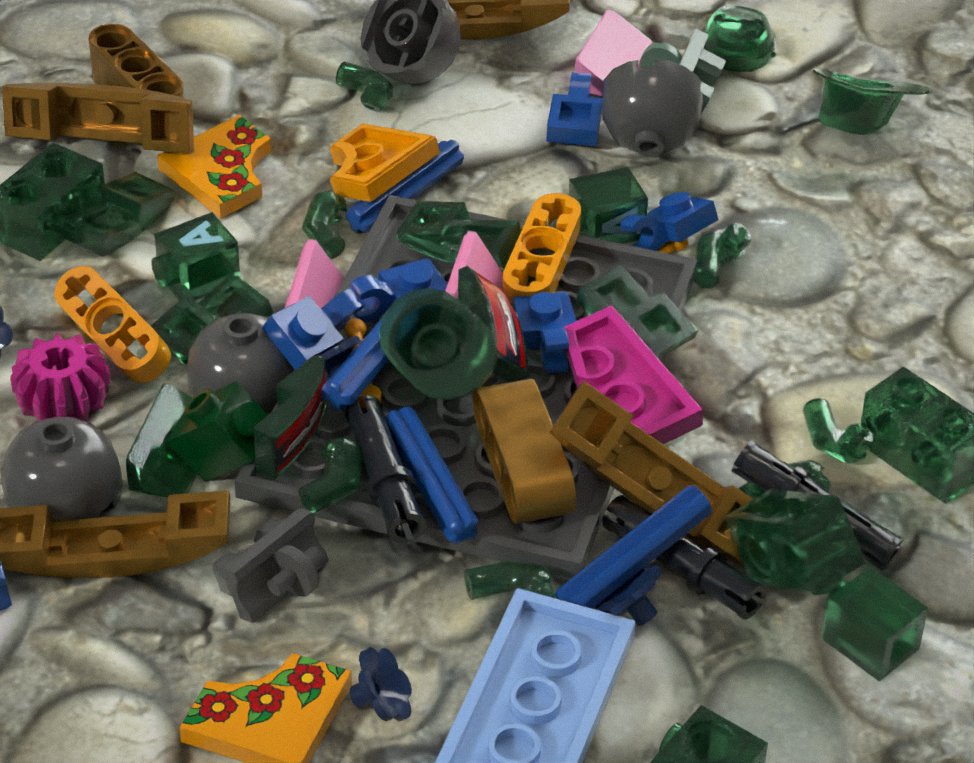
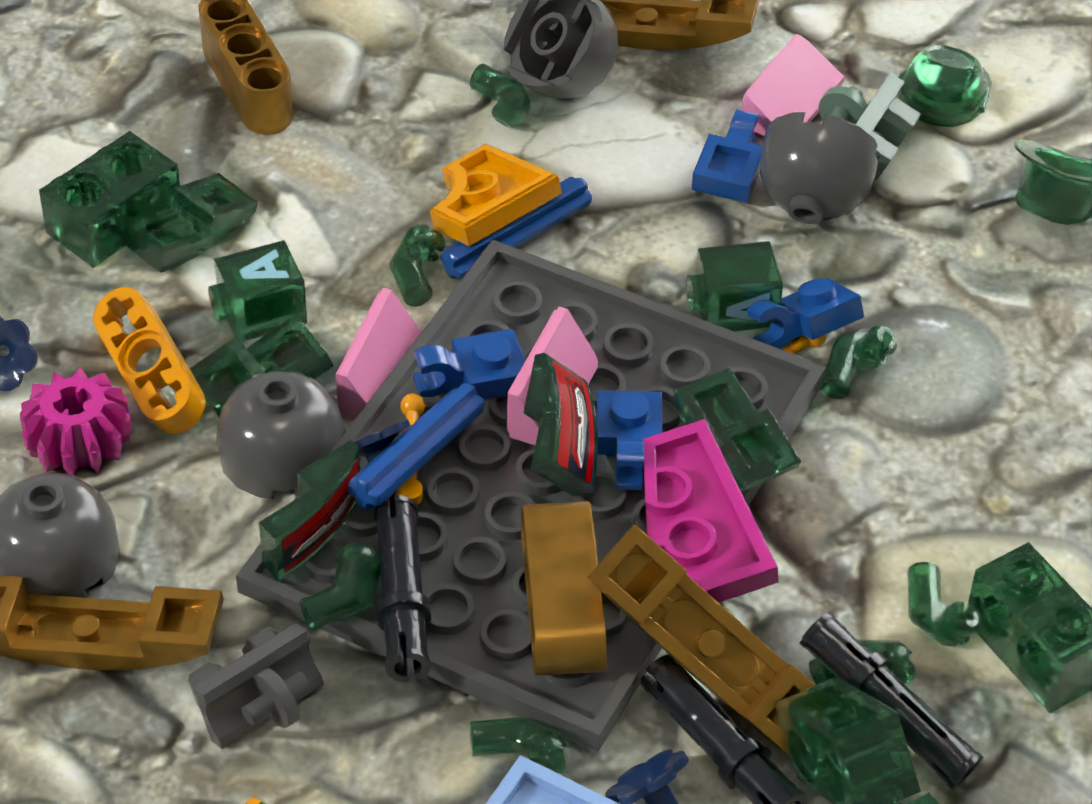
camera: 10 degrees right, 5 degrees up
pearl gold slope [2,83,194,154] -> none
clear green slope [125,383,197,498] -> none
light orange tile [157,115,271,219] -> none
dark green brick [166,381,274,482] -> none
blue plate [262,288,365,372] -> none
clear green piece [379,288,498,400] -> none
blue axle [386,406,478,544] -> none
clear green slope [396,201,521,271] -> none
light orange beam [502,193,581,306] -> none
blue axle [555,485,712,609] -> none

